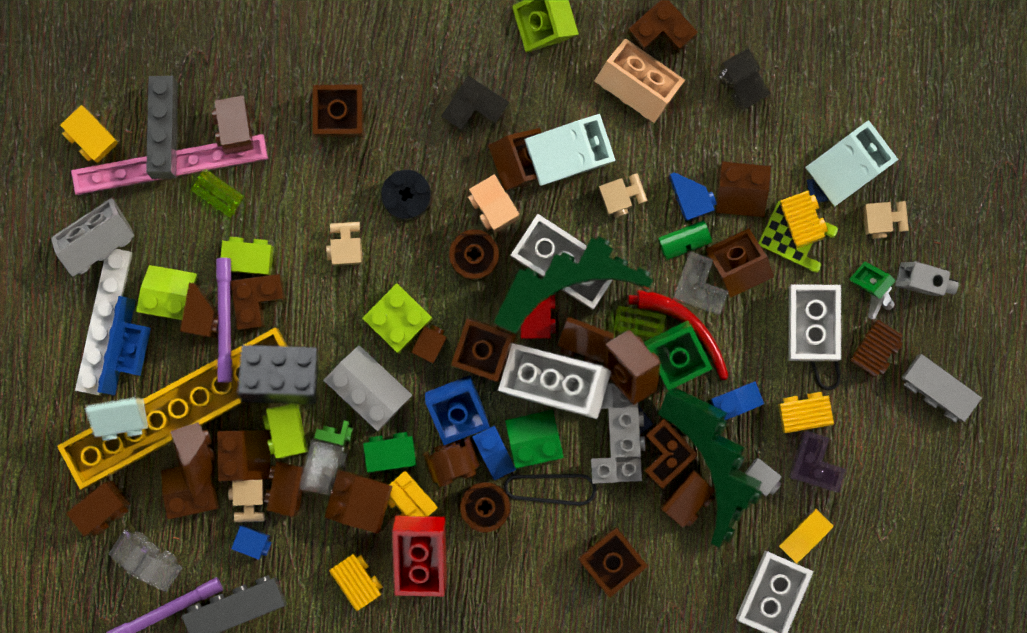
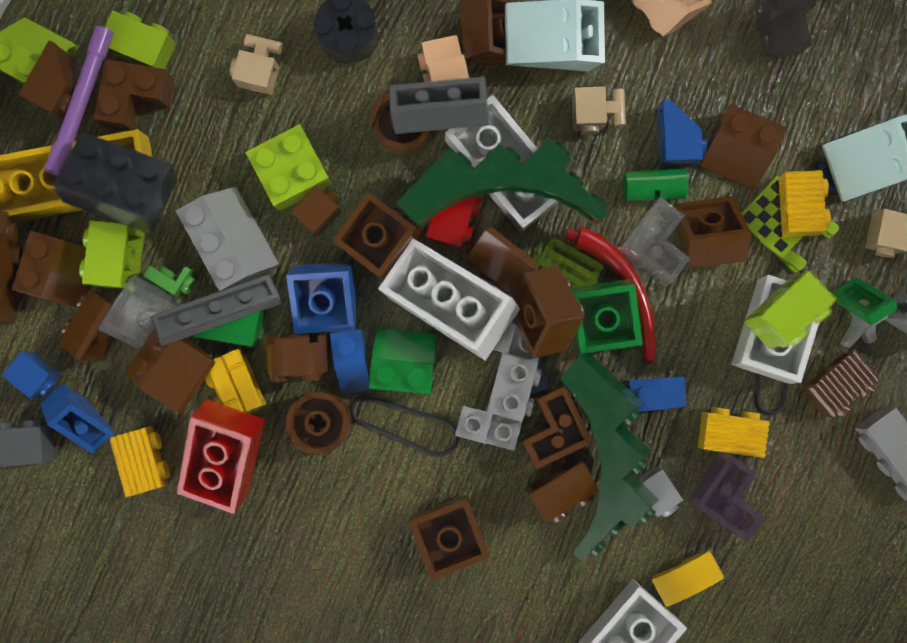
camera: 10 degrees right, 0 degrees up
tan brick [228,479,265,522] -> none
none -> blue slope [40,384,115,454]
none -> dark grey tile [150,274,281,346]
none -> dark grey brick [389,77,489,134]
none -> lime brick [743,271,837,349]

